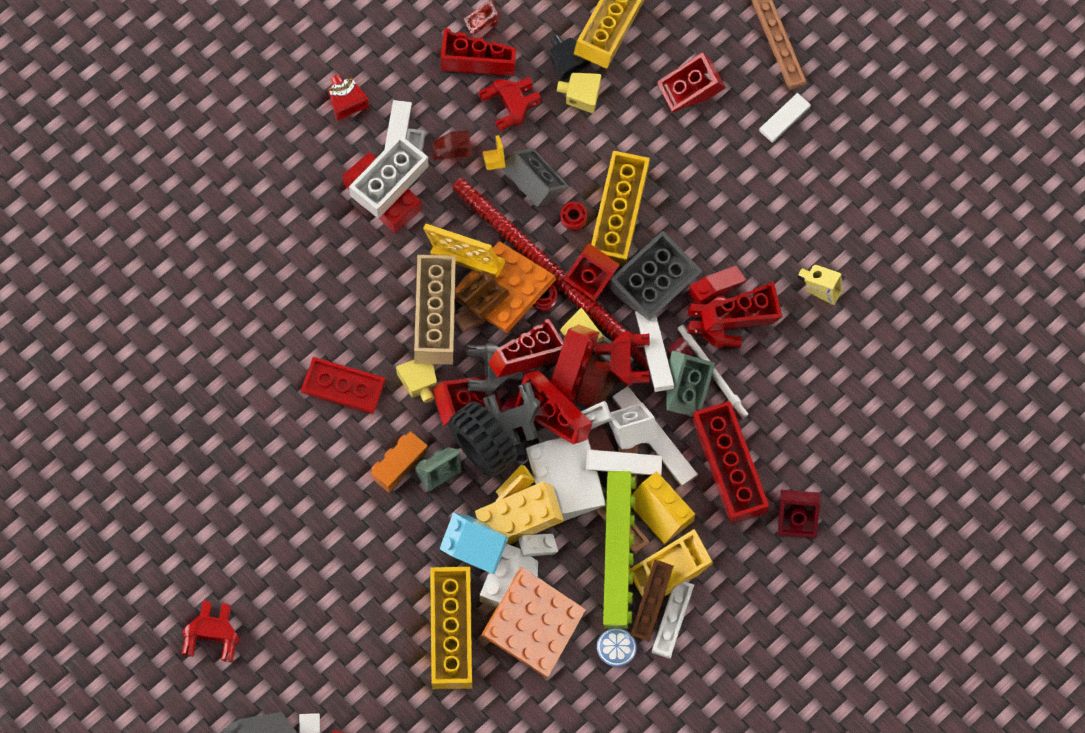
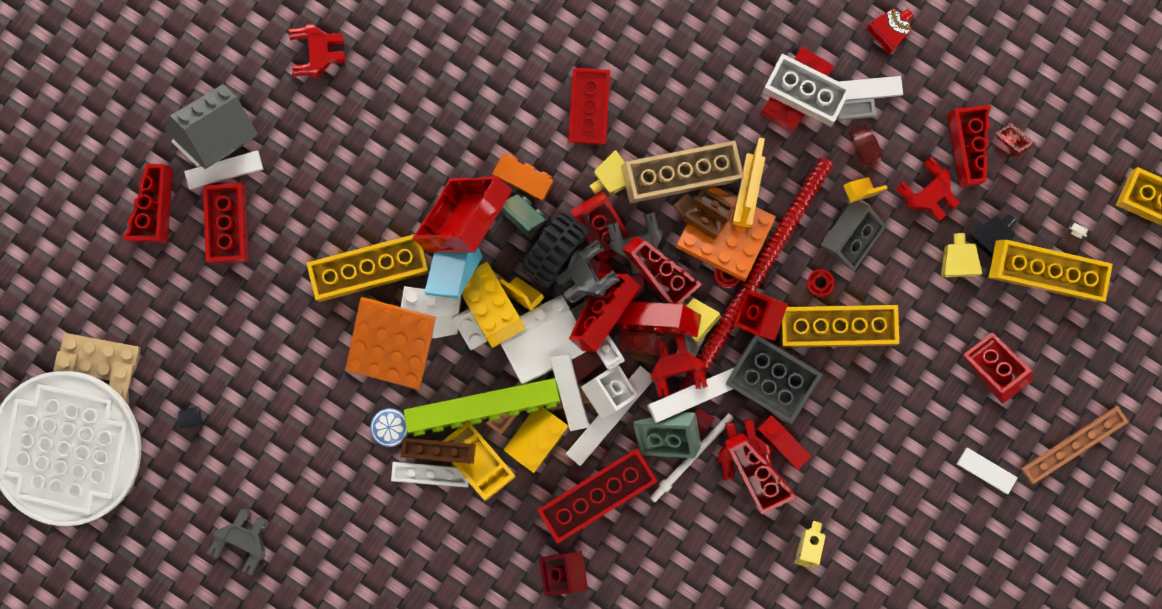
camera: 80 degrees right, 15 degrees up
none -> red tile [412,176,512,253]

